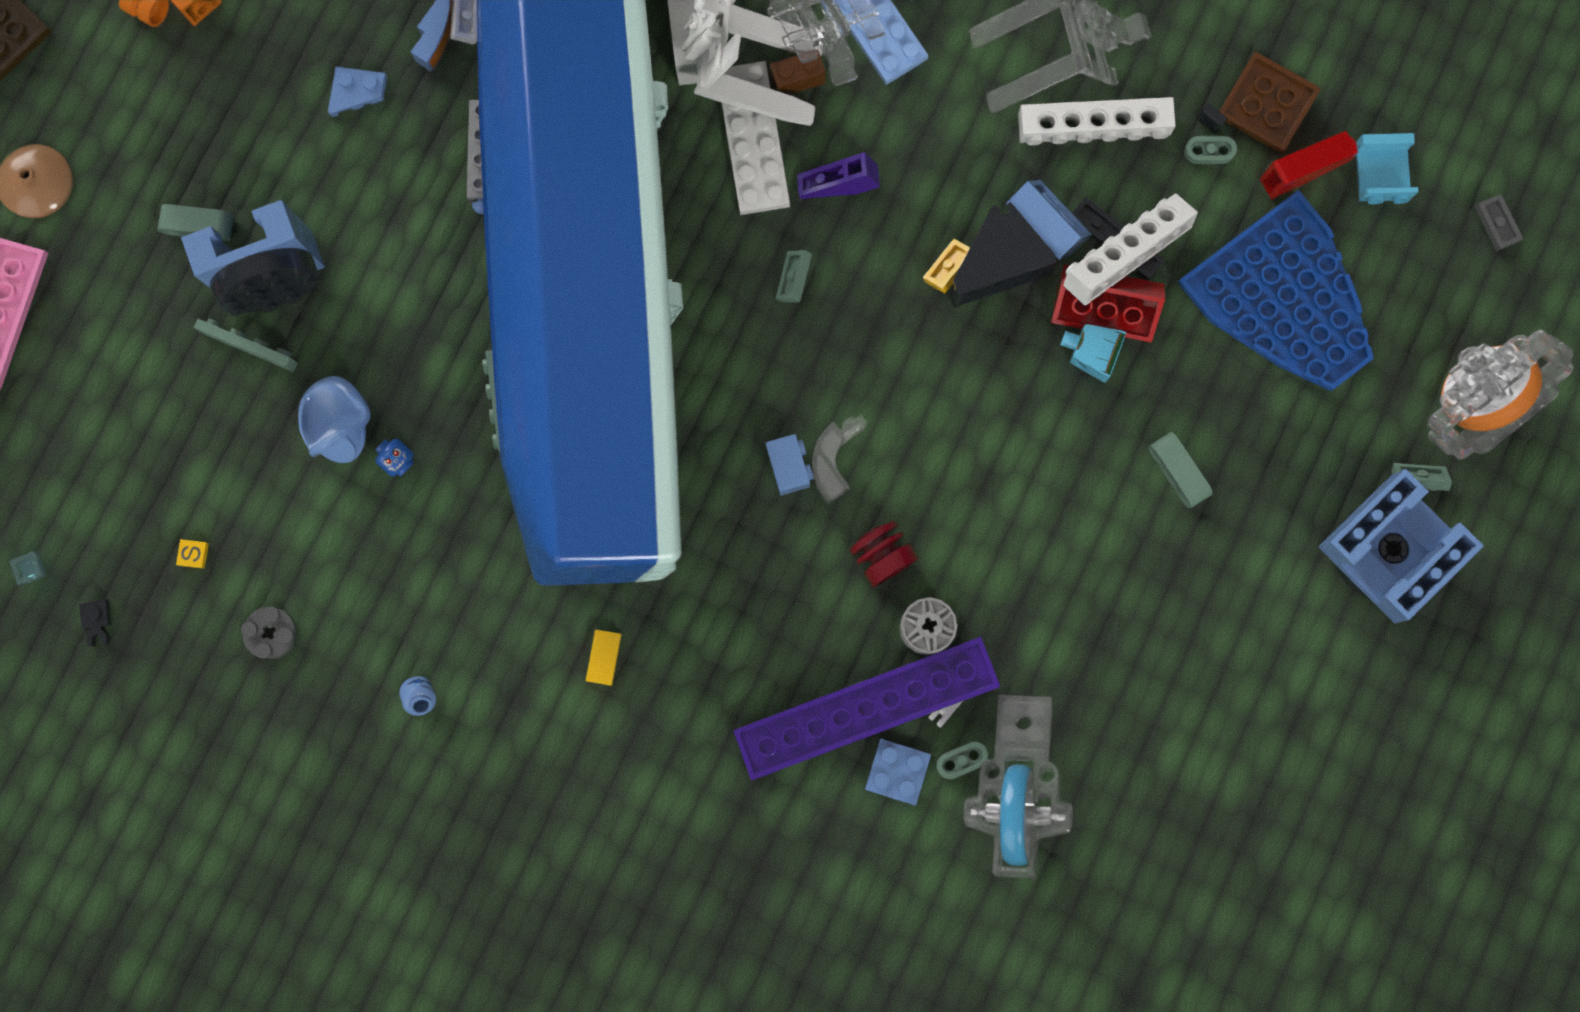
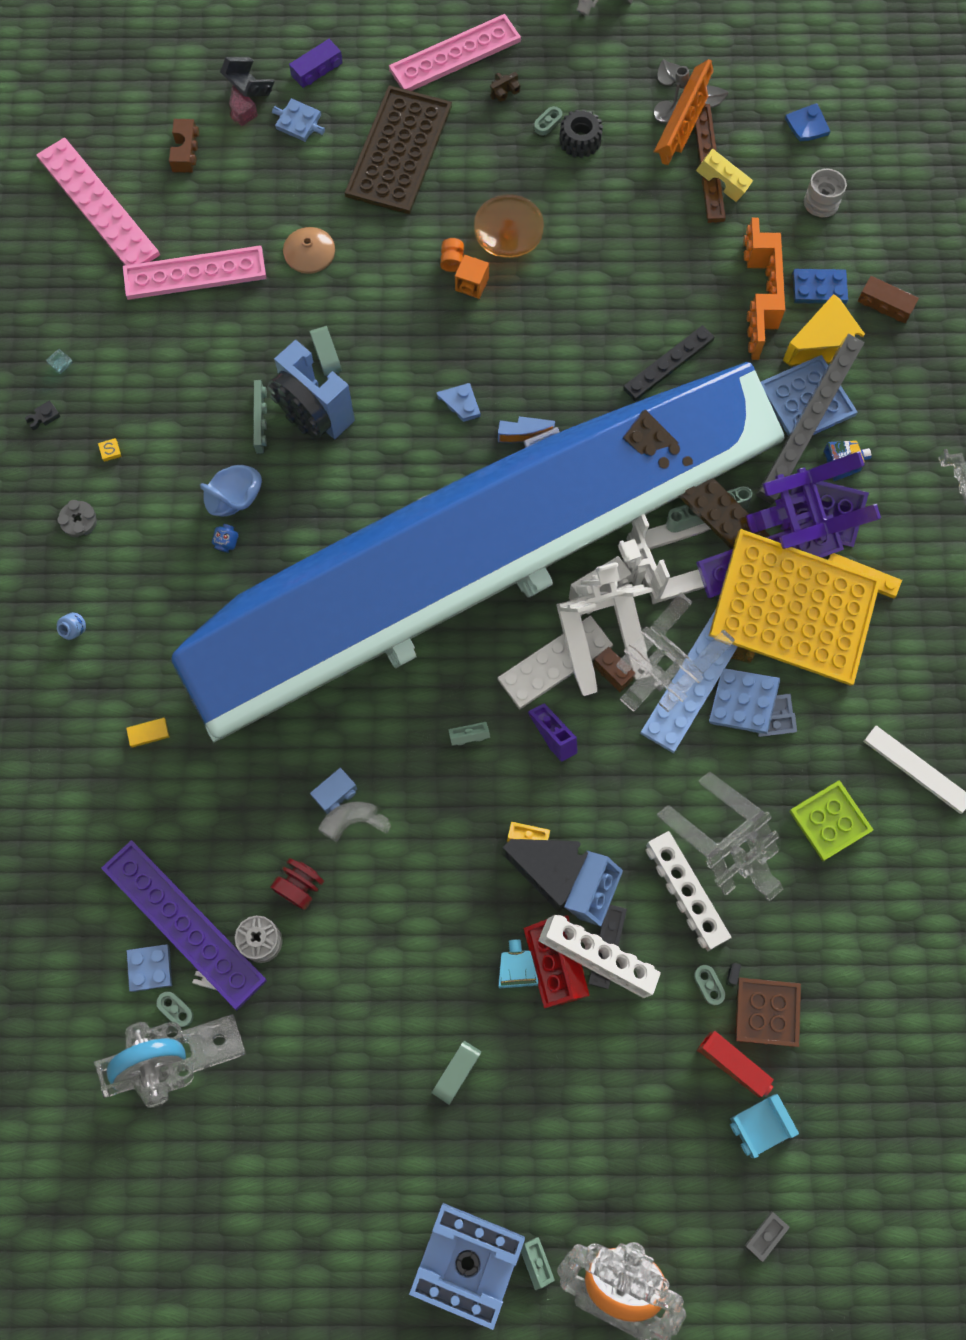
camera: 60 degrees right, 10 degrees down
blue wing [1177,190,1374,391] -> none

